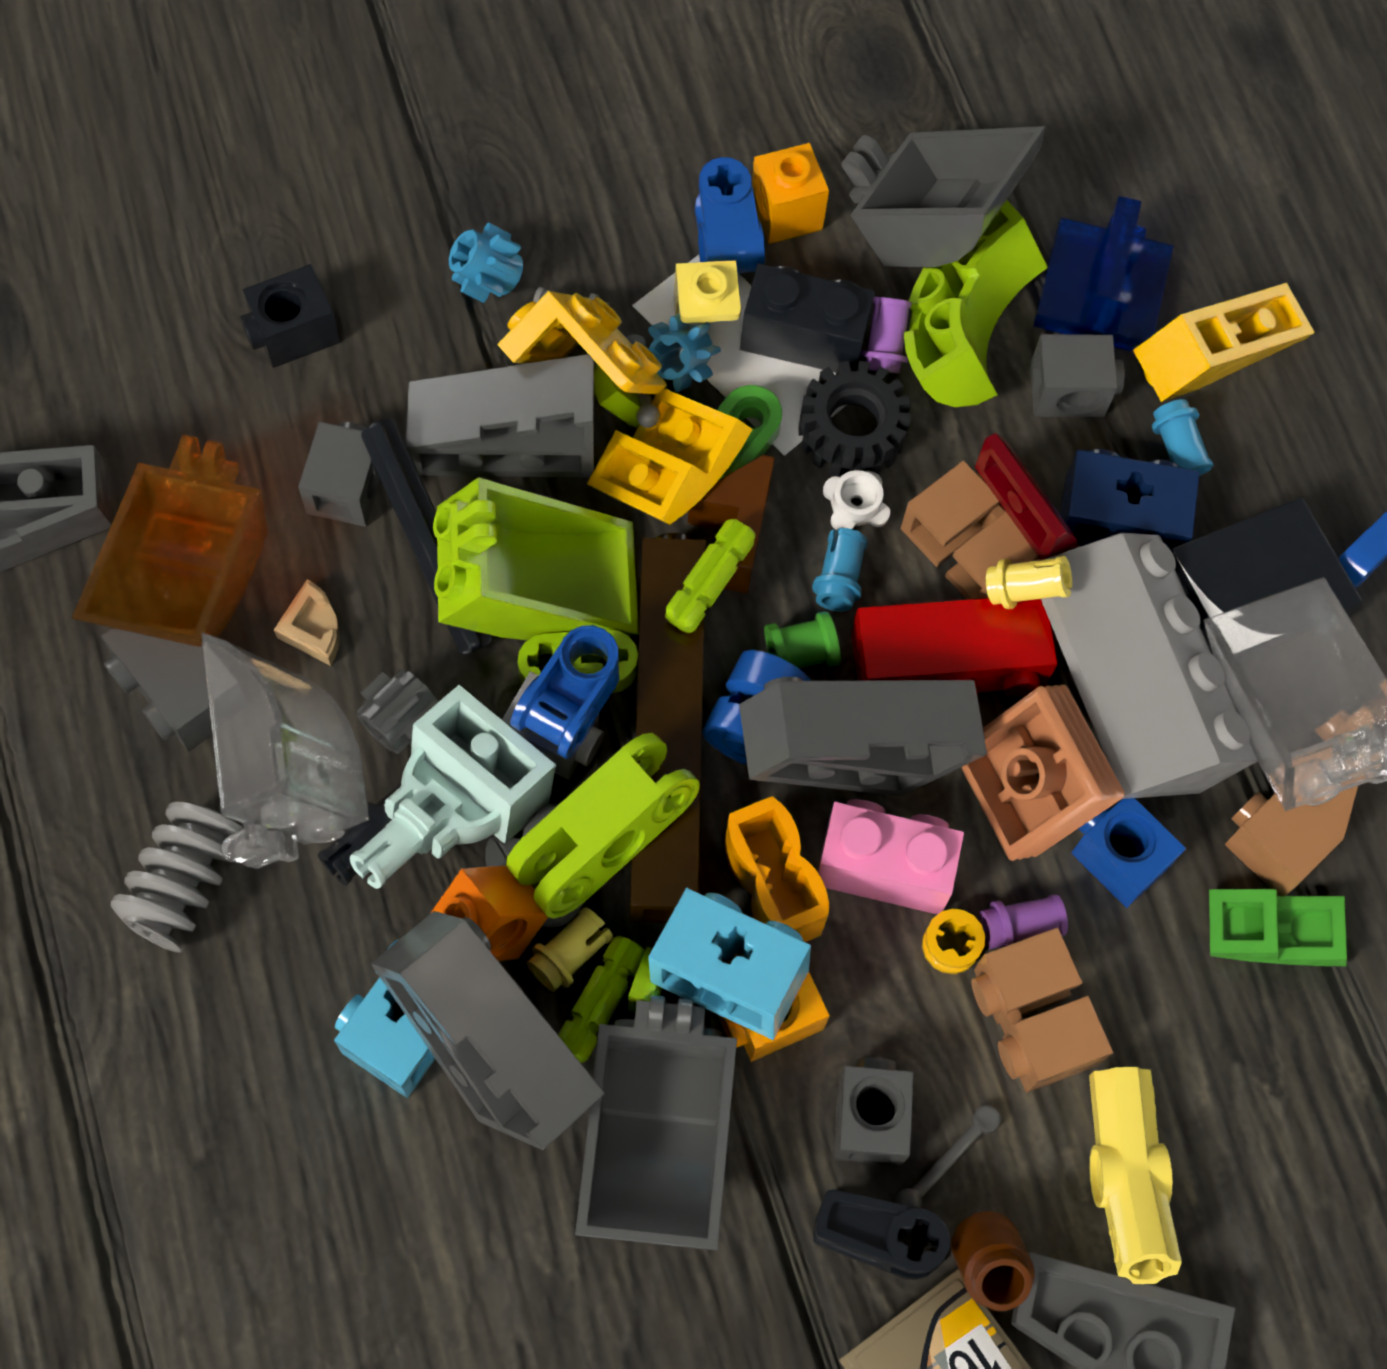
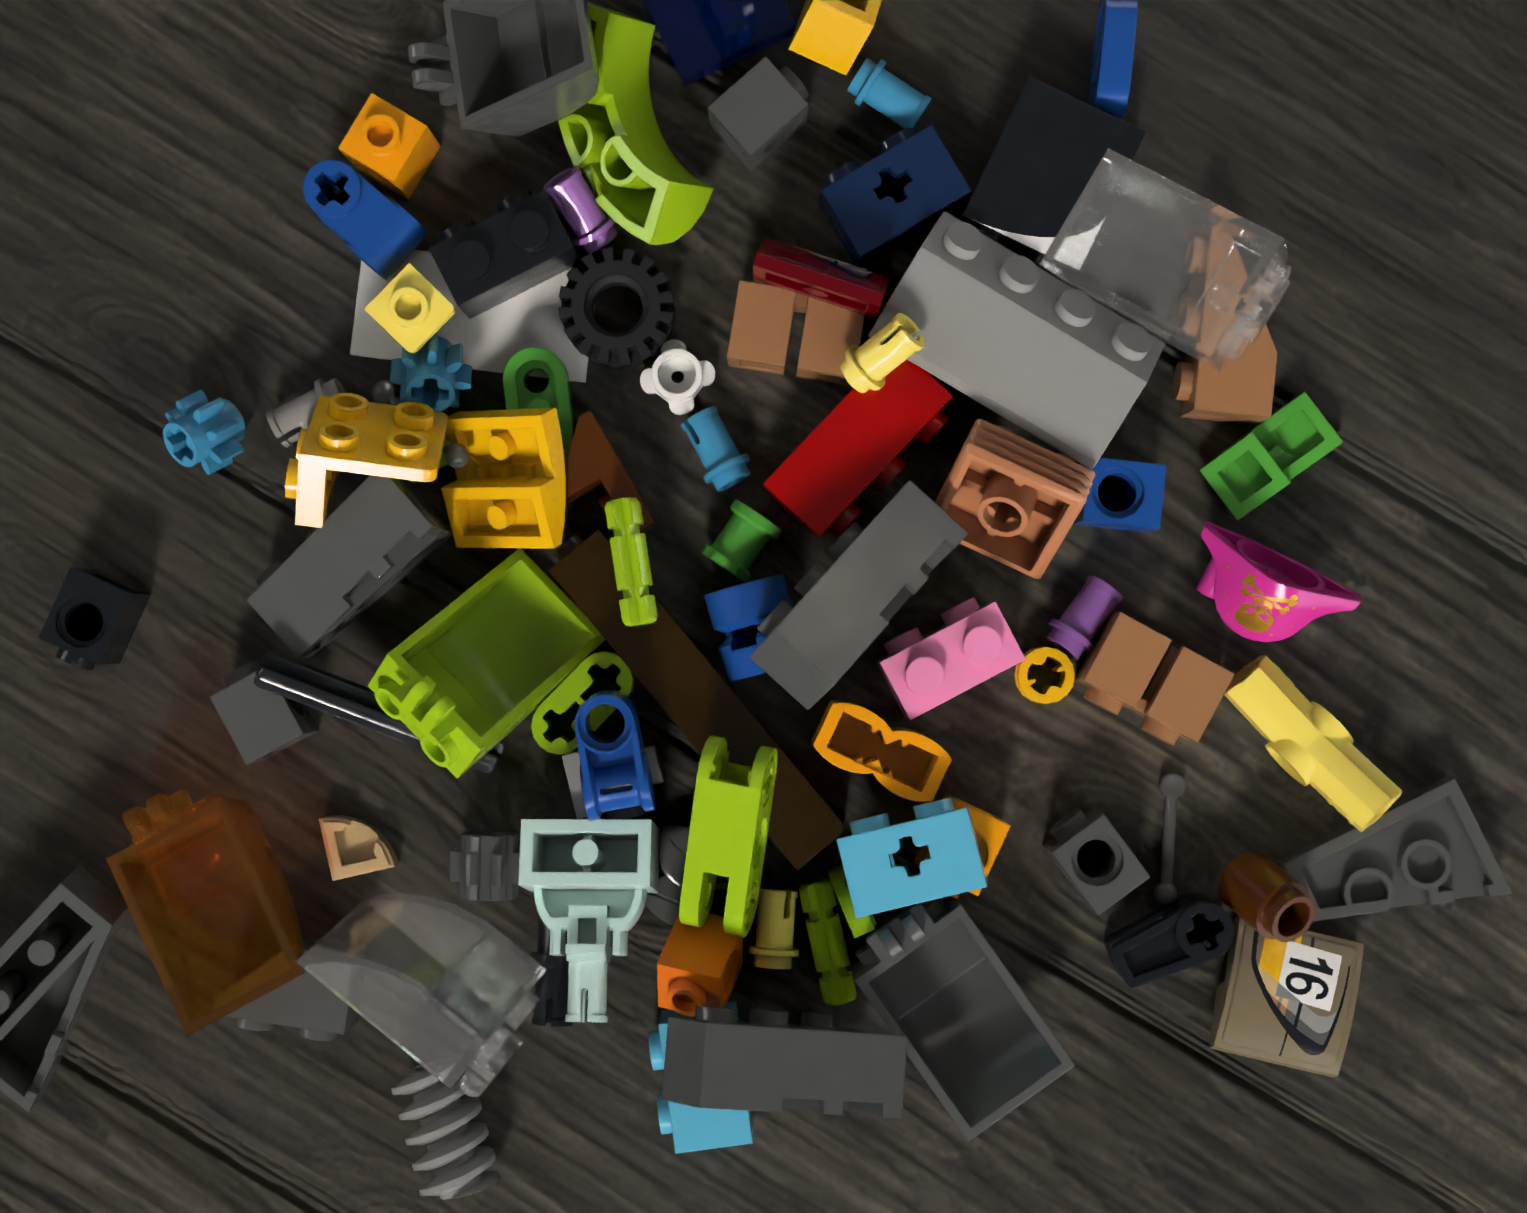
camera: 35 degrees left, 20 degrees up
none -> dark pink hat [1196,521,1361,642]

